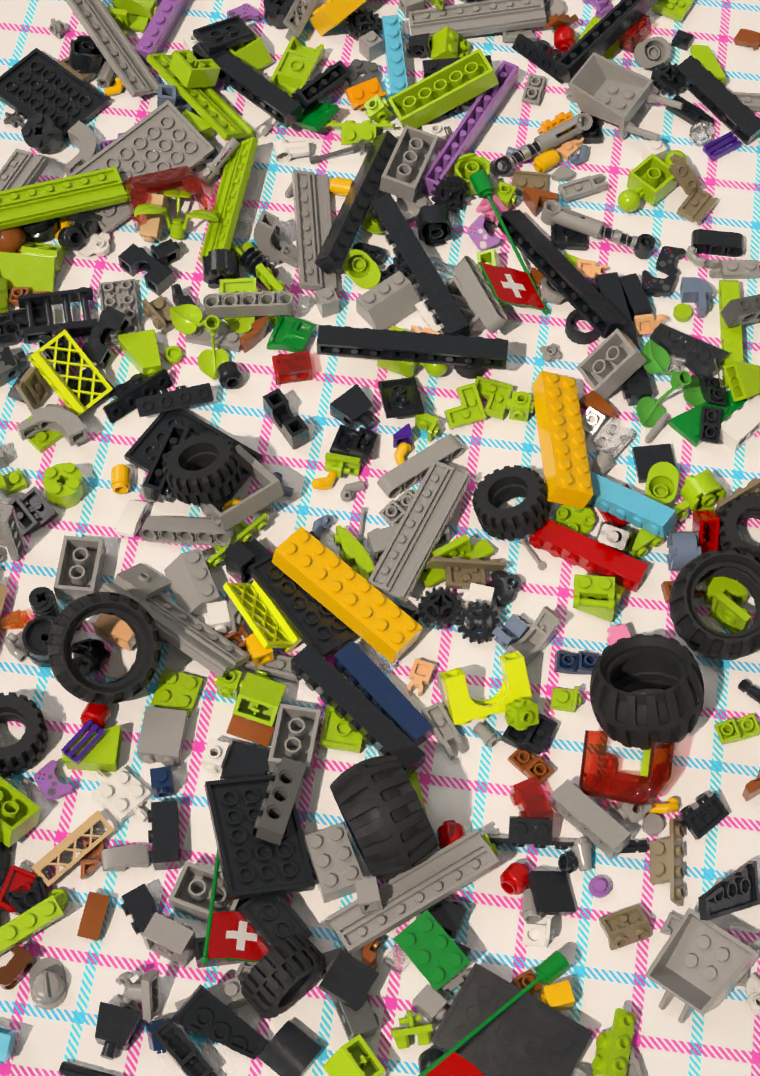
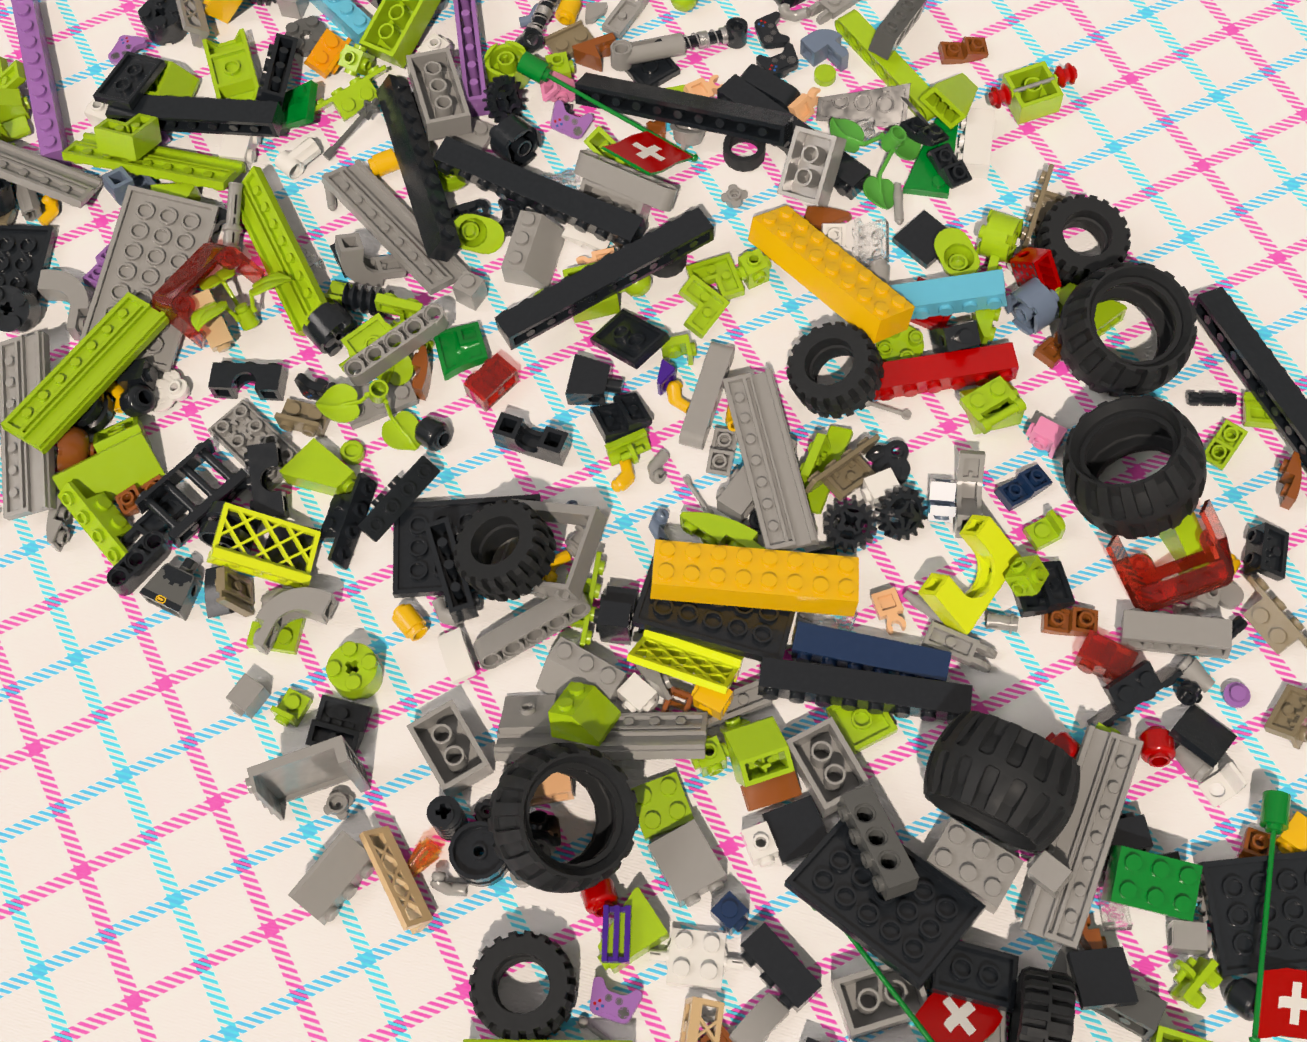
camera: 30 degrees left, 5 degrees up
black brick [150,239,180,267] -> none
lime plate [709,591,752,634] -> none
none -> lime slope [548,681,621,747]

